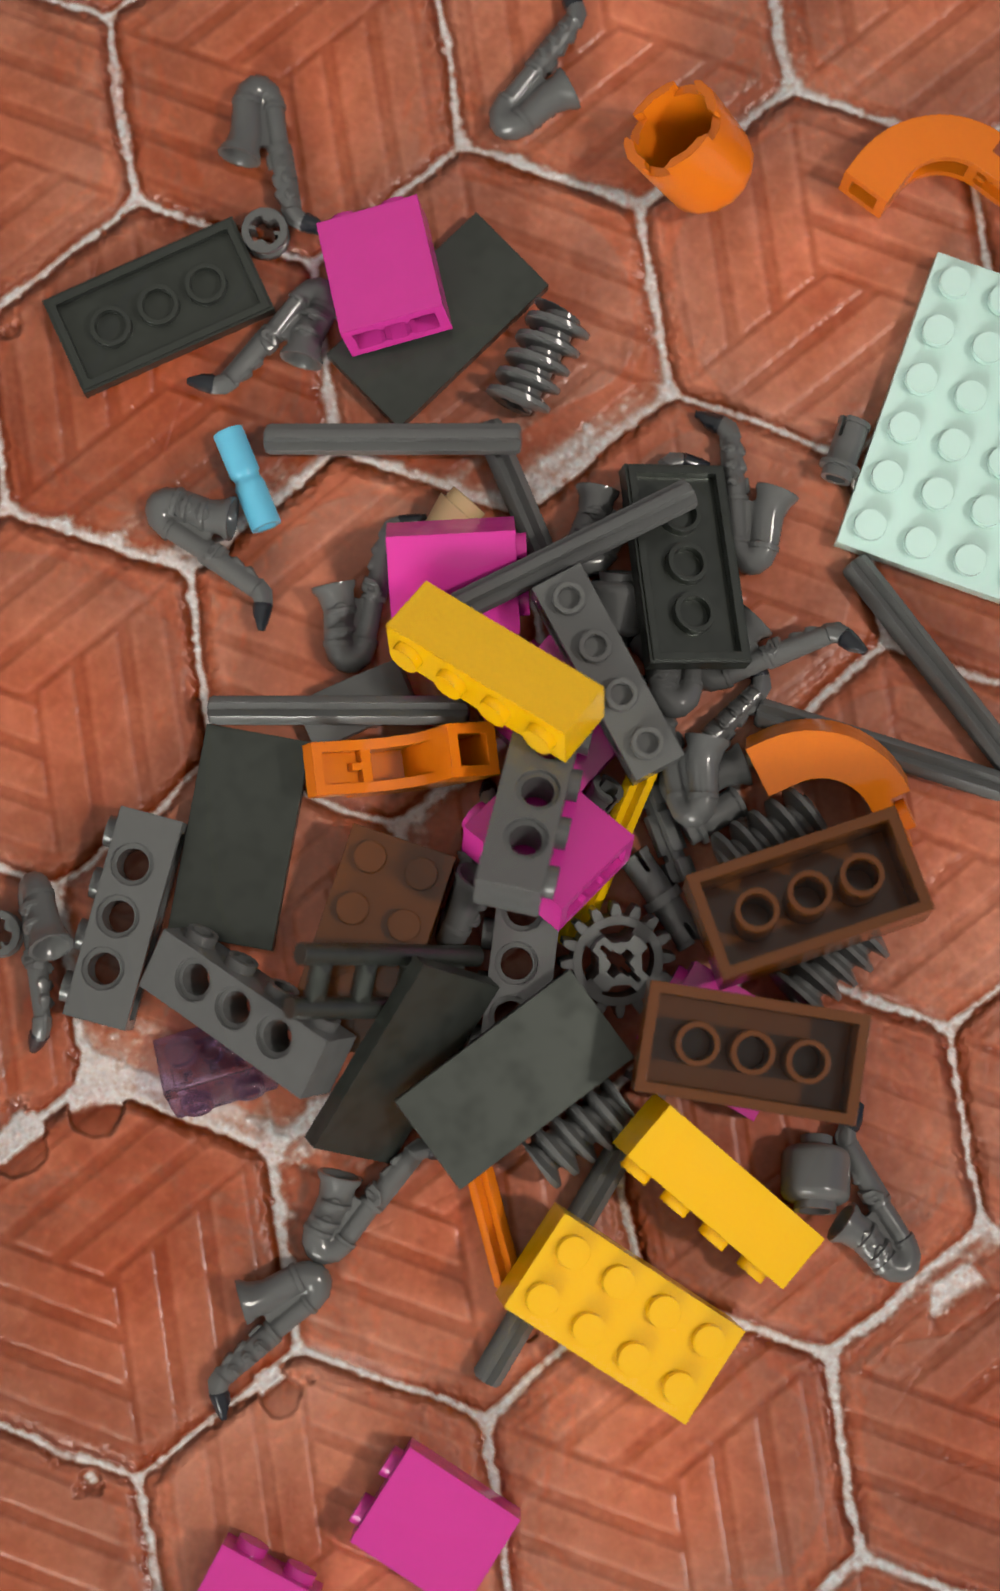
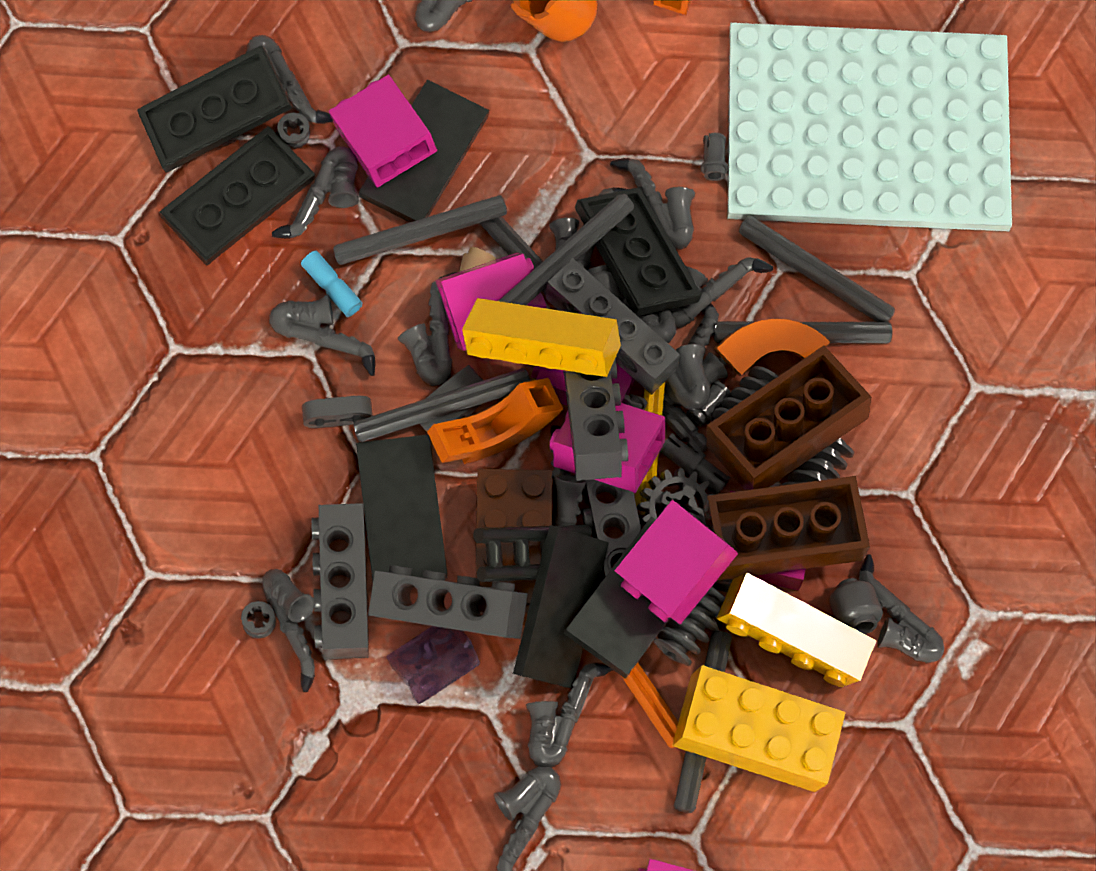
camera: 25 degrees left, 15 degrees down
dark grey piece [486,297,590,417] -> none
none -> pearl dark grey tile [137,45,292,173]
none -> dark grey beam [302,396,373,428]
none -> dark pink brick [614,500,738,625]

